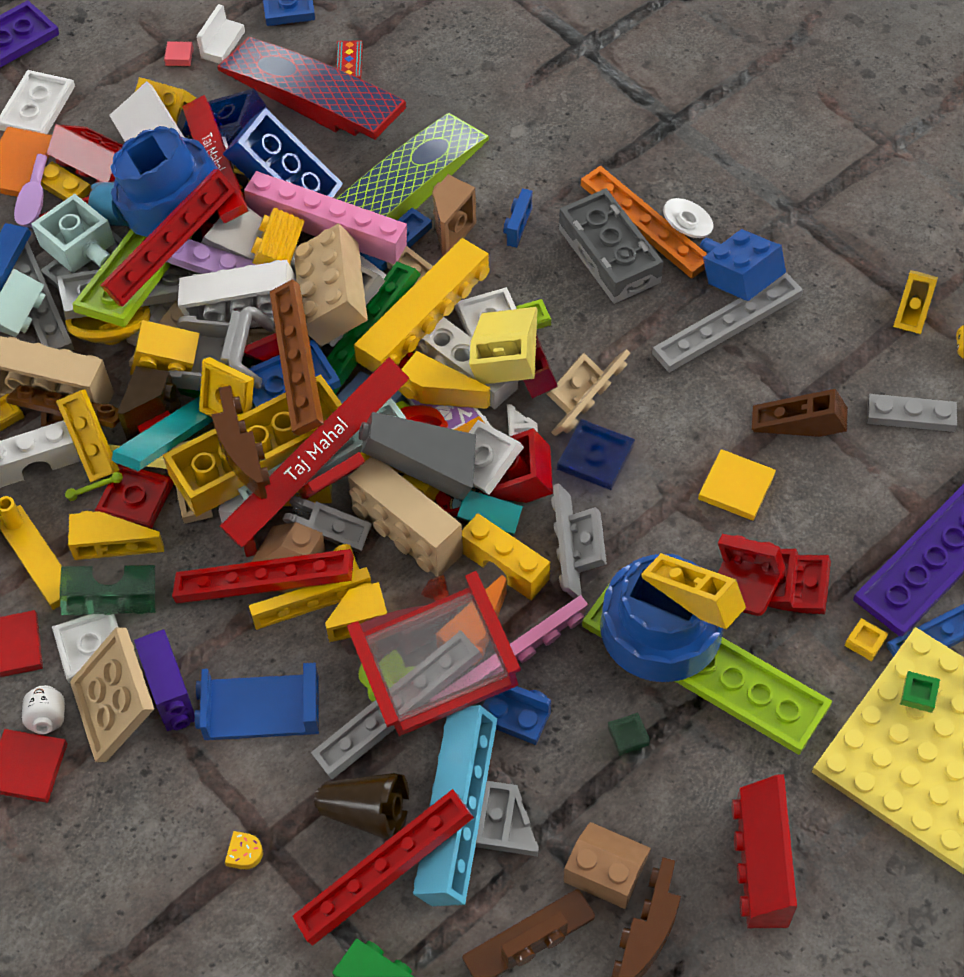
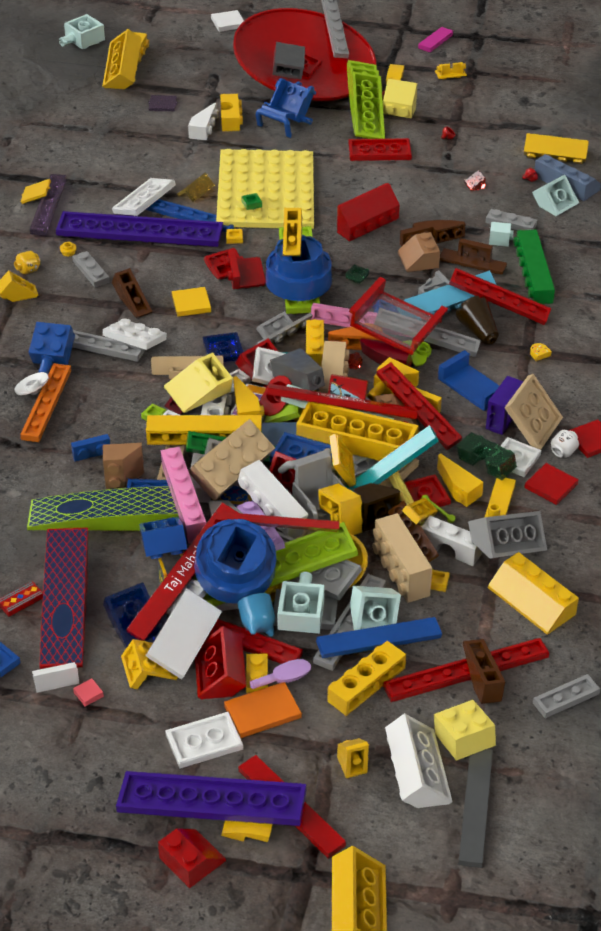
camera: 130 degrees left, 15 degrees down
reddish brown slope [211,385,271,499] -> none
yellow brick [251,208,304,265] -> none
dark orange plate [270,279,324,436] -> none
dark grey piece [559,188,663,304] -> none
none -> white plate [103,319,167,350]

